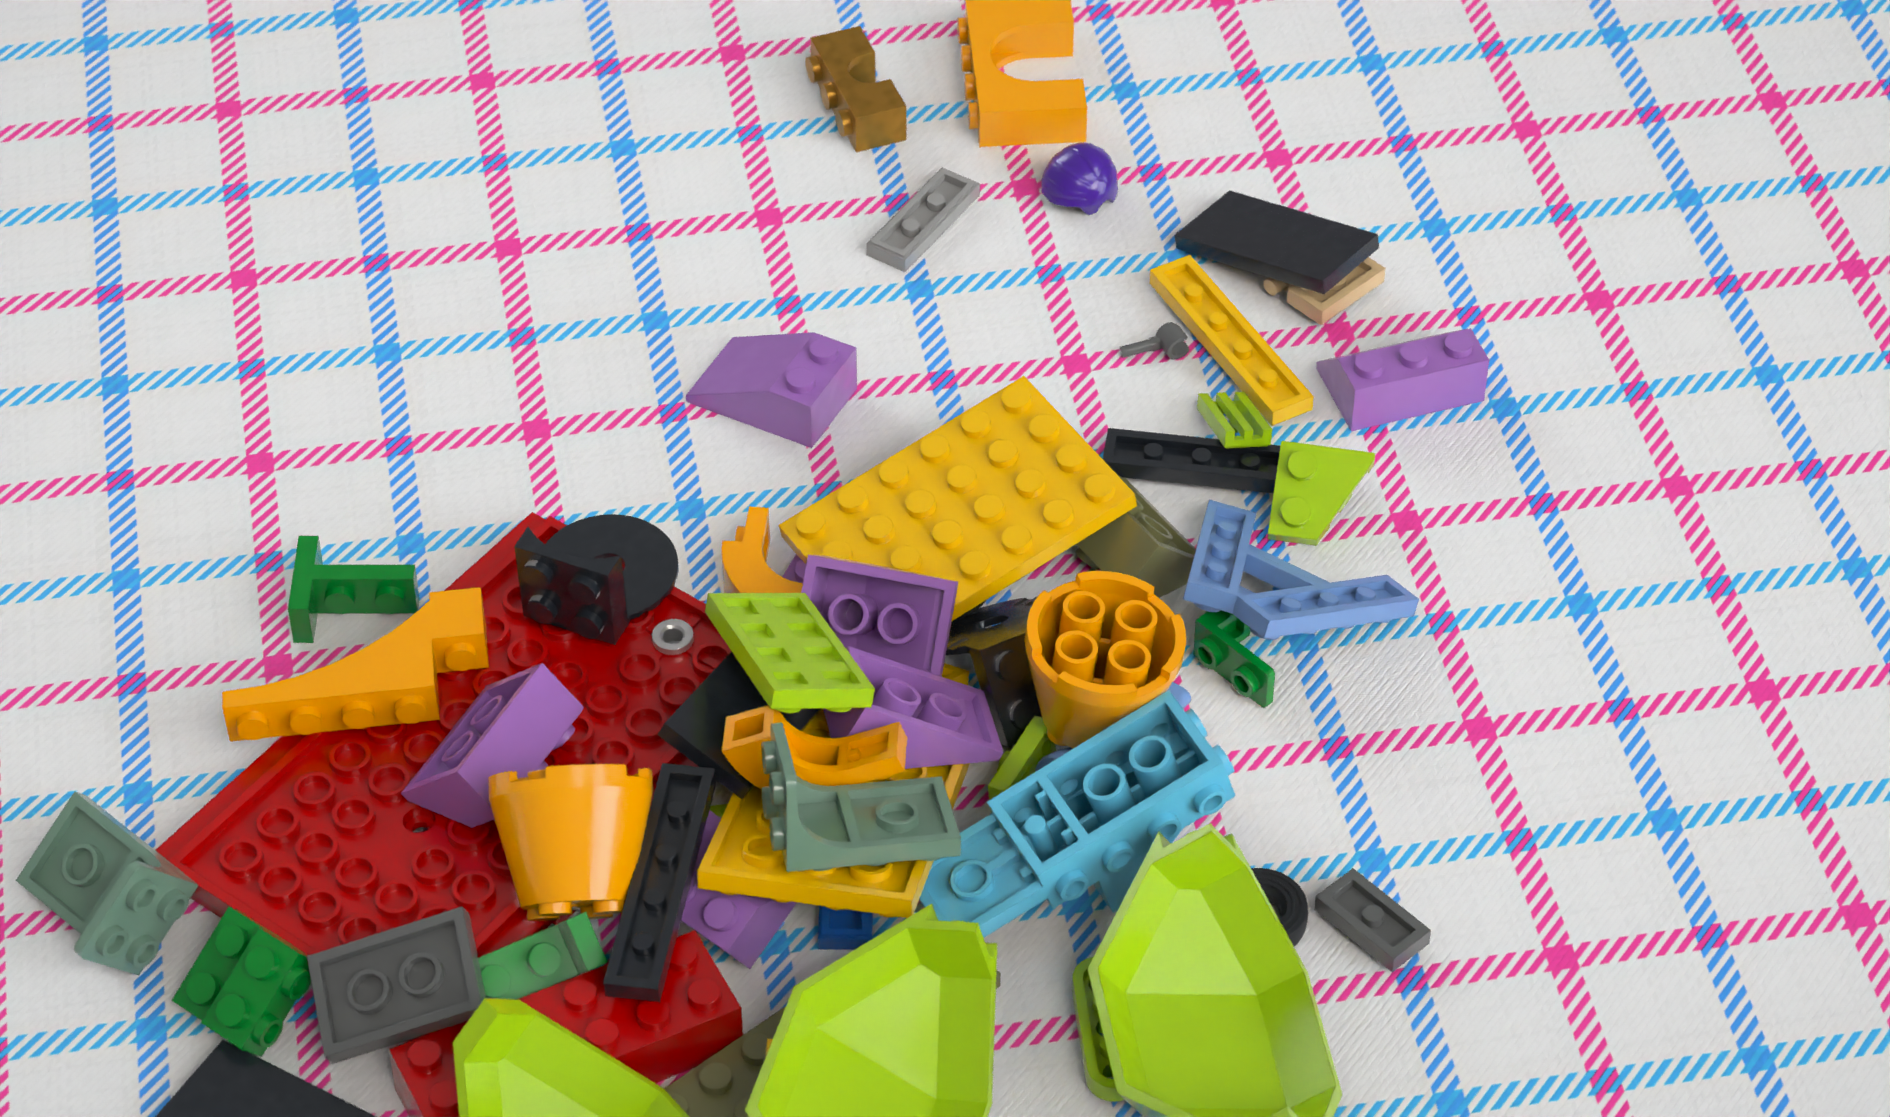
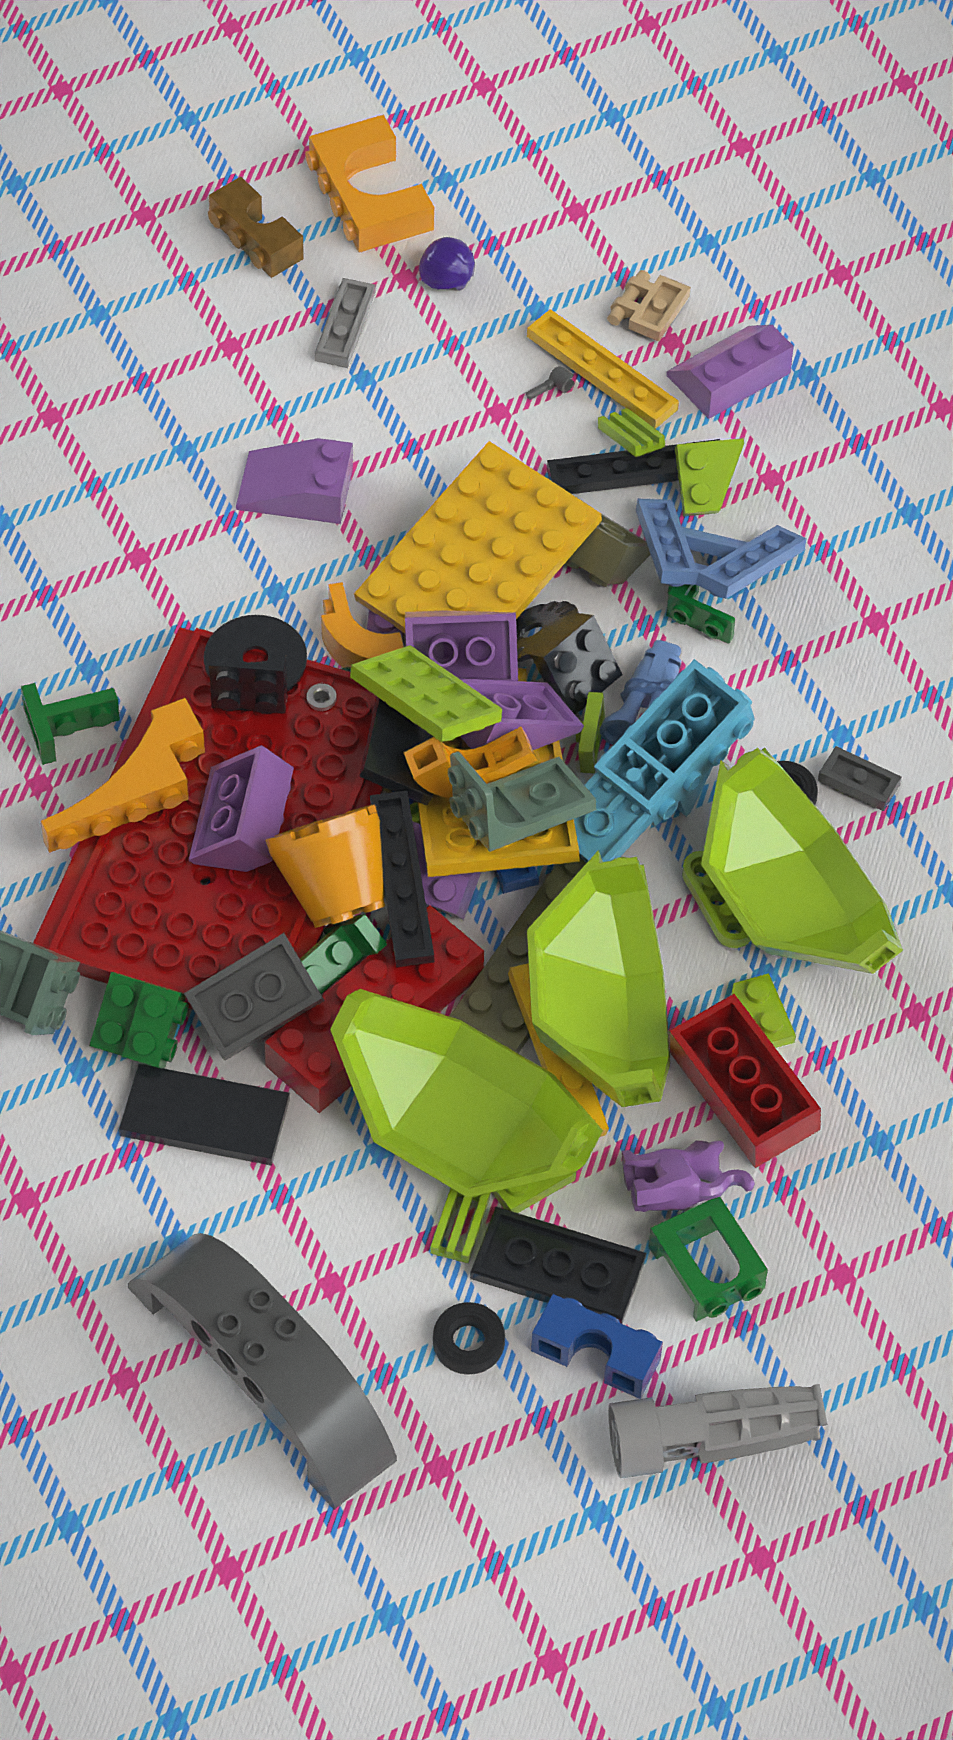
camera: 20 degrees left, 10 degrees up
light orange cone [1025,571,1186,748] -> none
black tile [1174,190,1379,294] -> none

